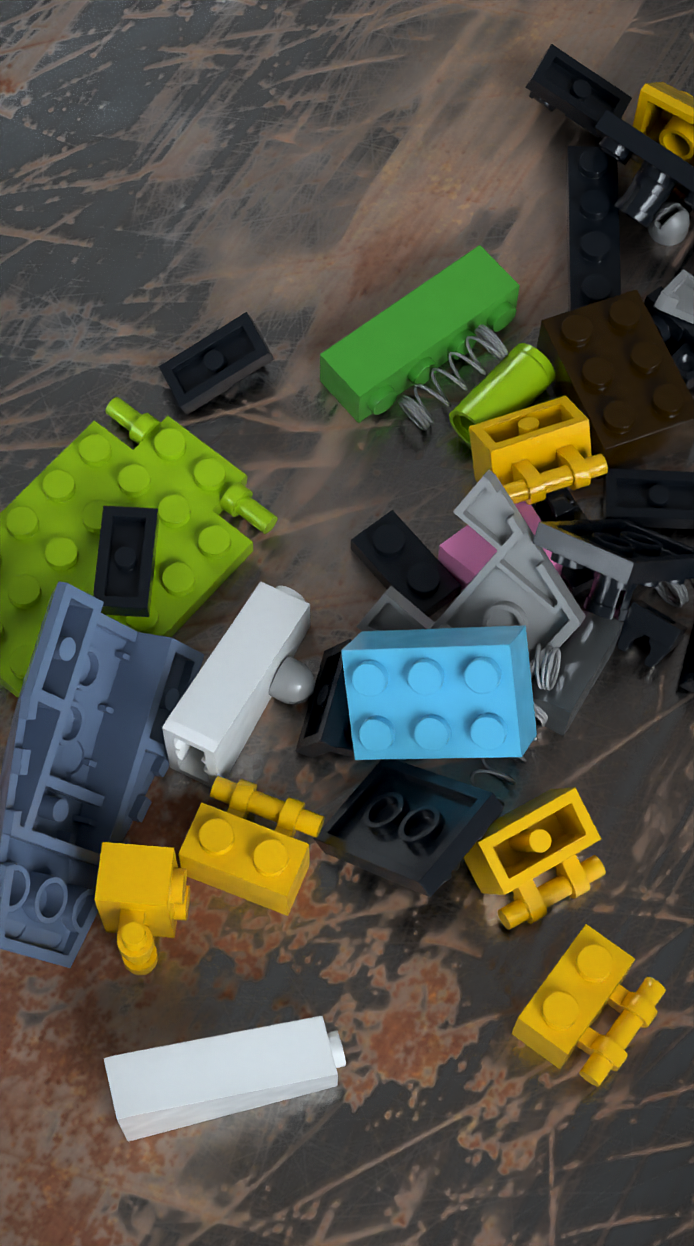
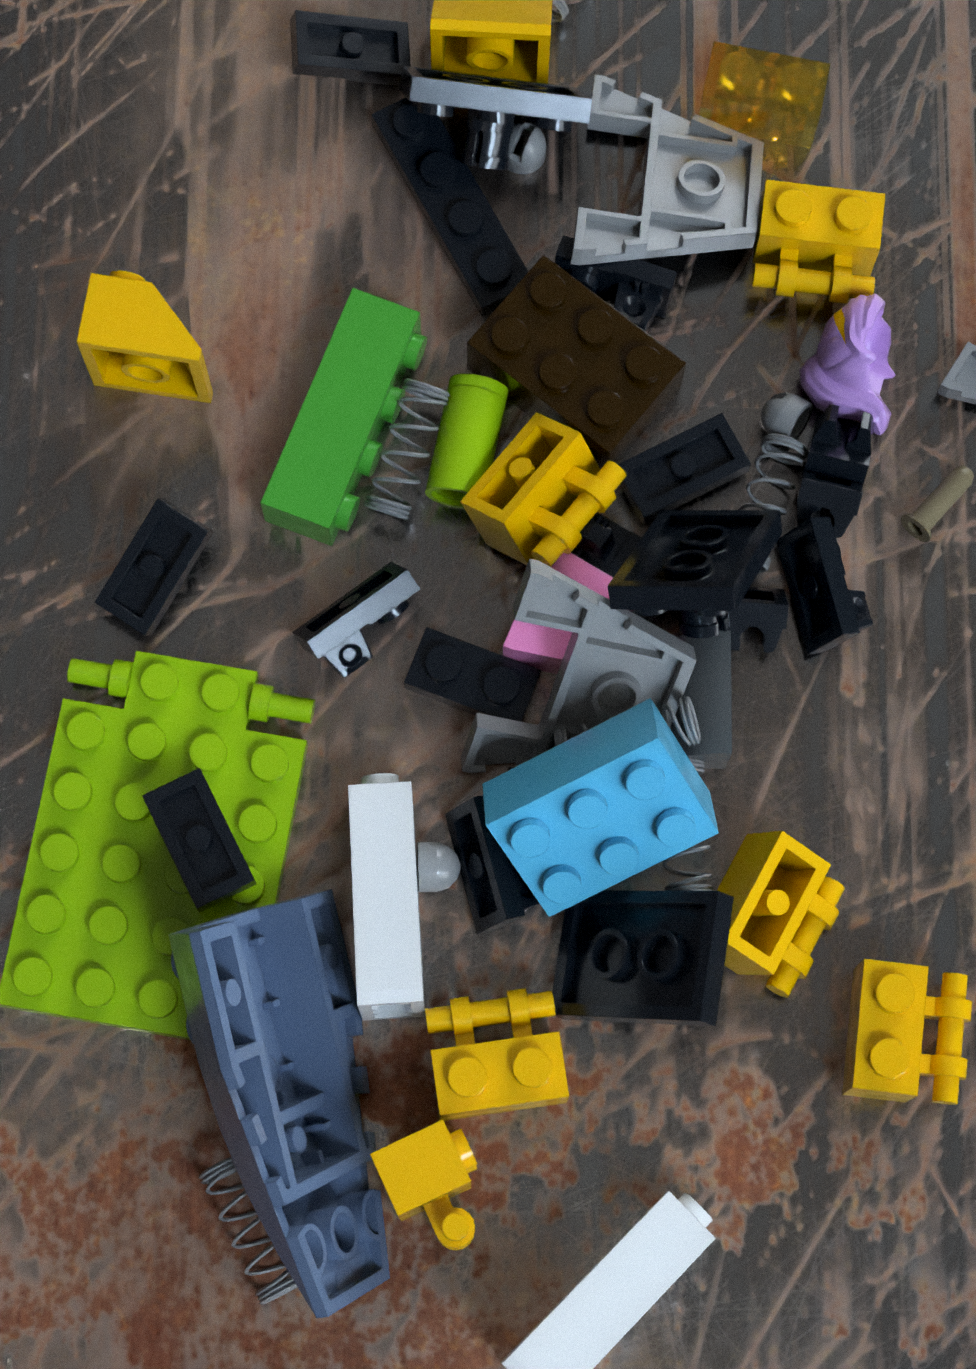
camera: 30 degrees left, 10 degrees up
none -> yellow slope [77,270,213,403]
none -> hinge [292,562,420,678]

